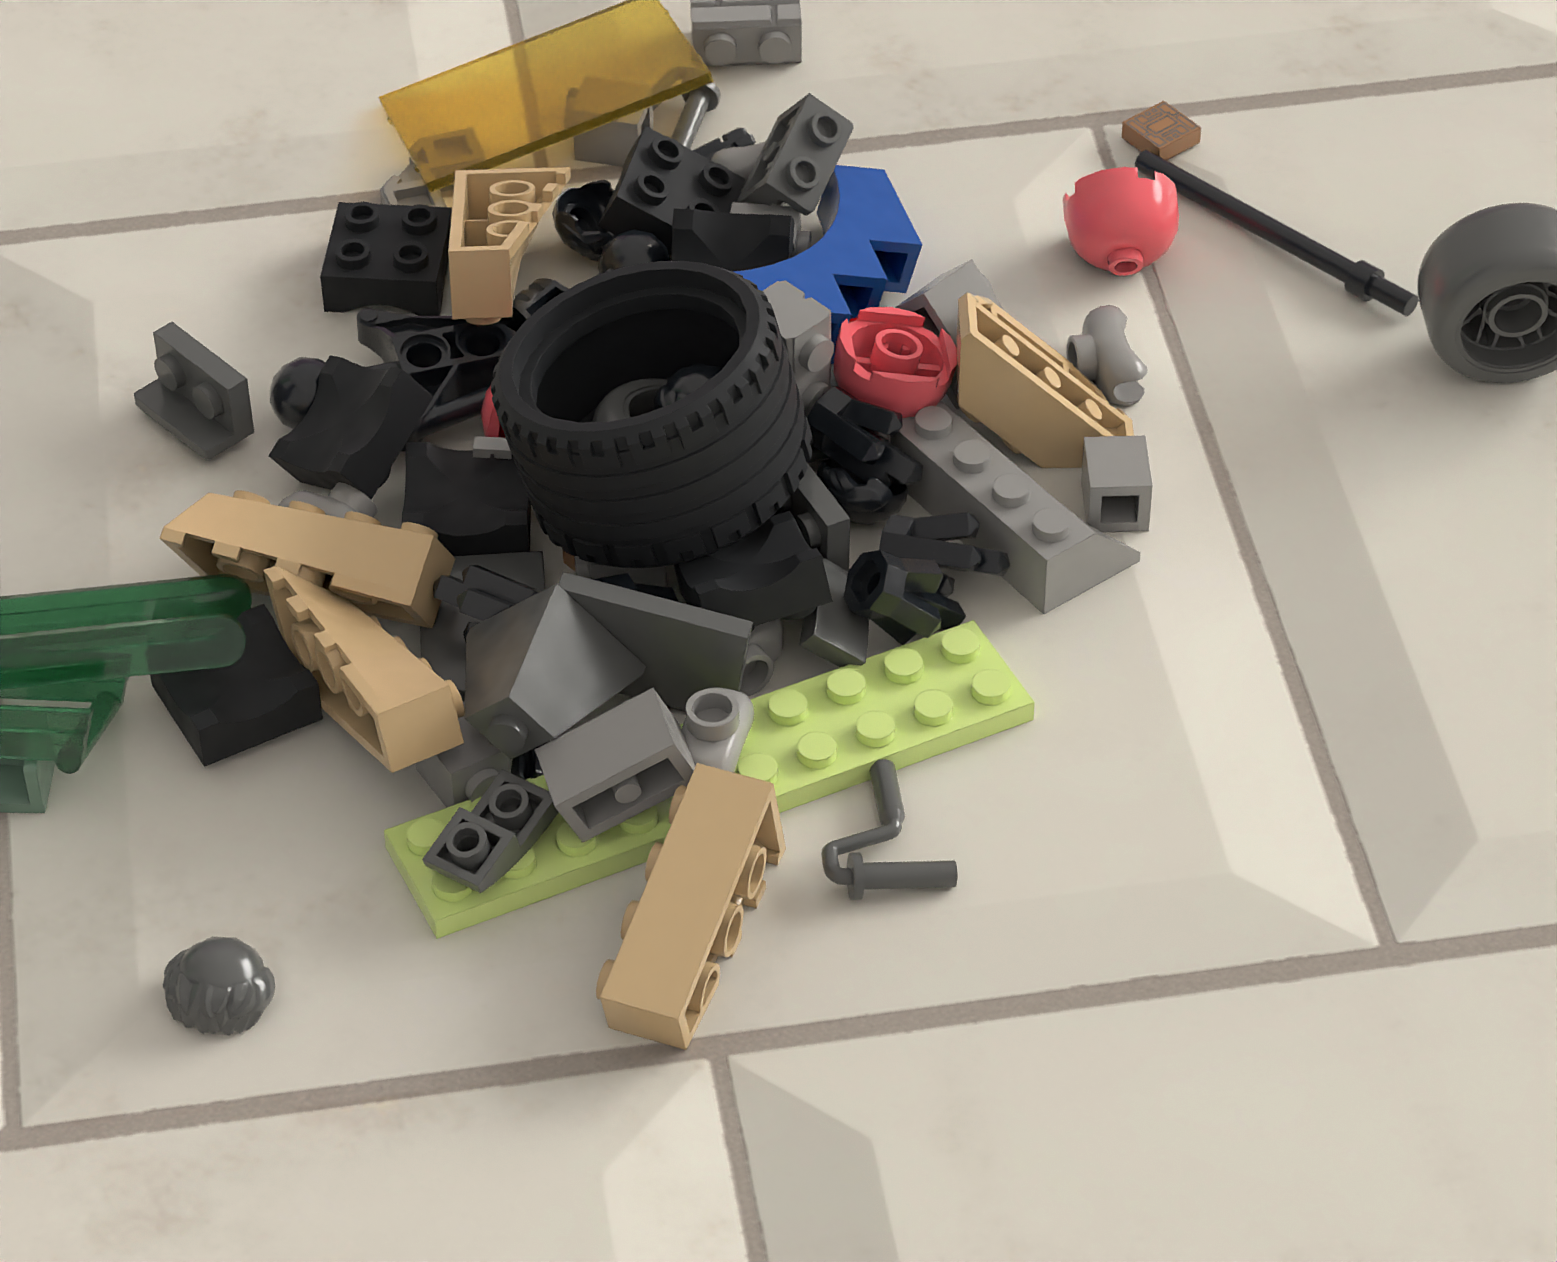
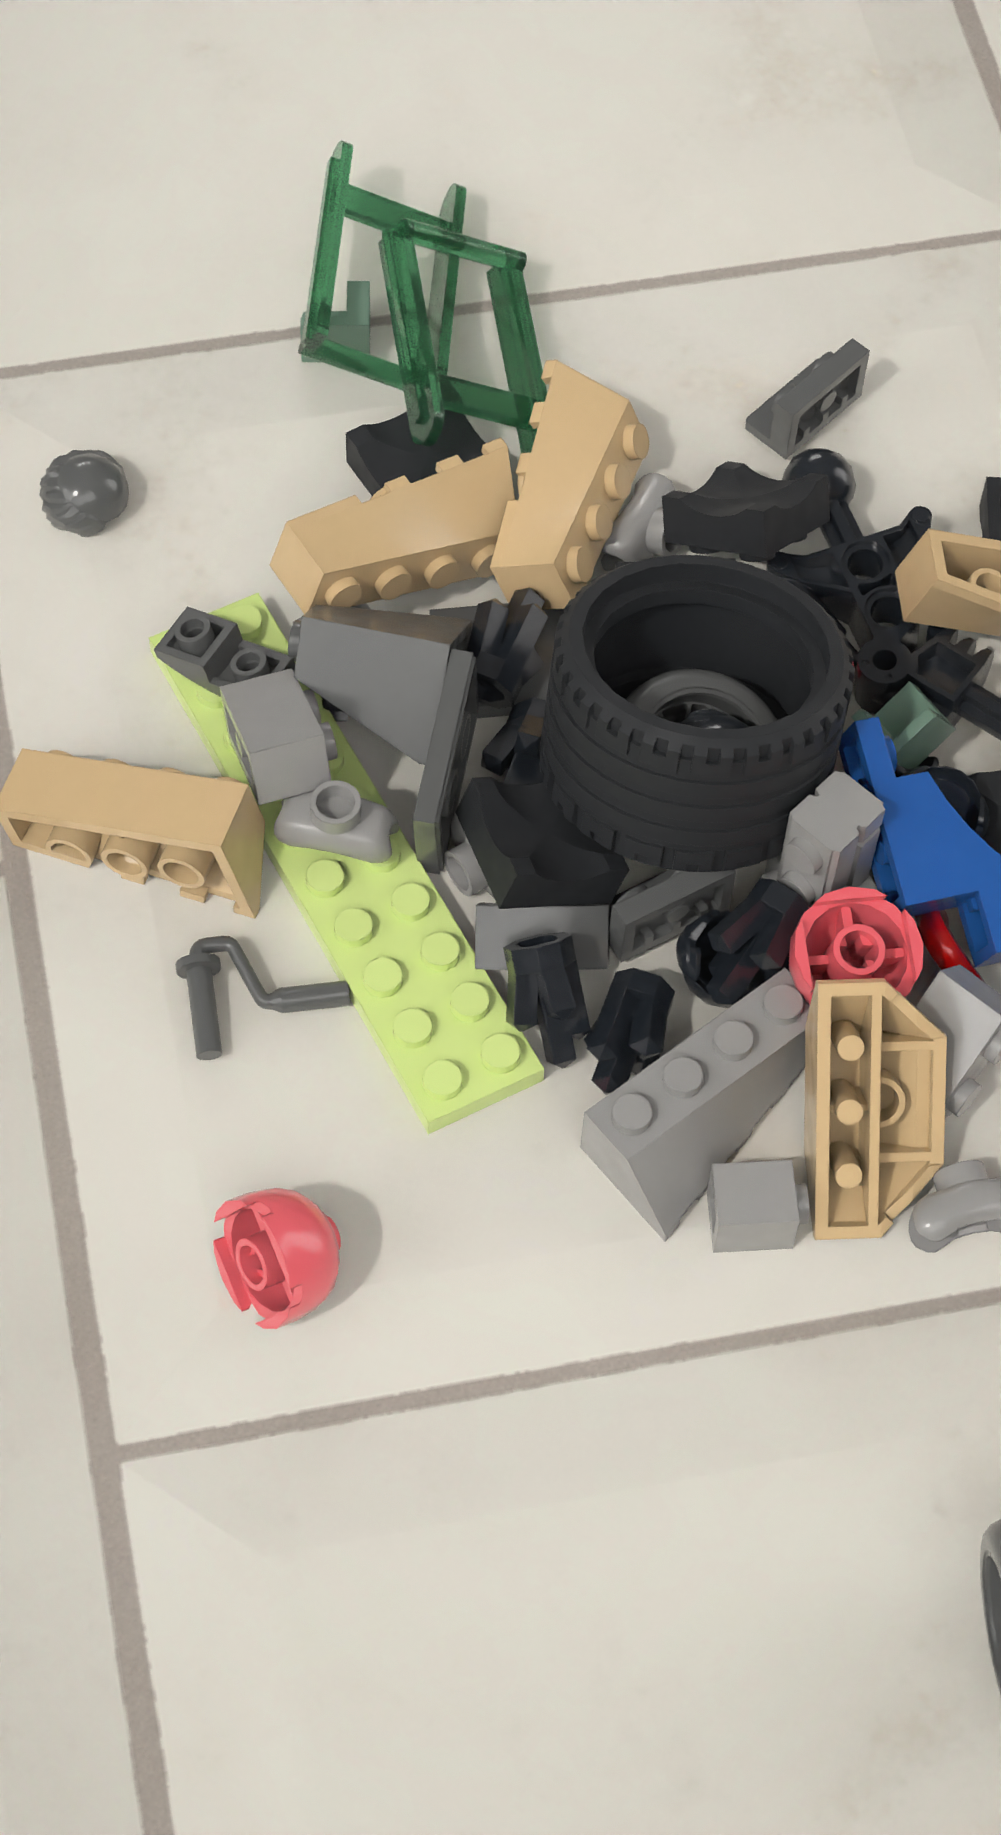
camera: 85 degrees right, 15 degrees up
none -> coral cylinder [213,1188,341,1329]

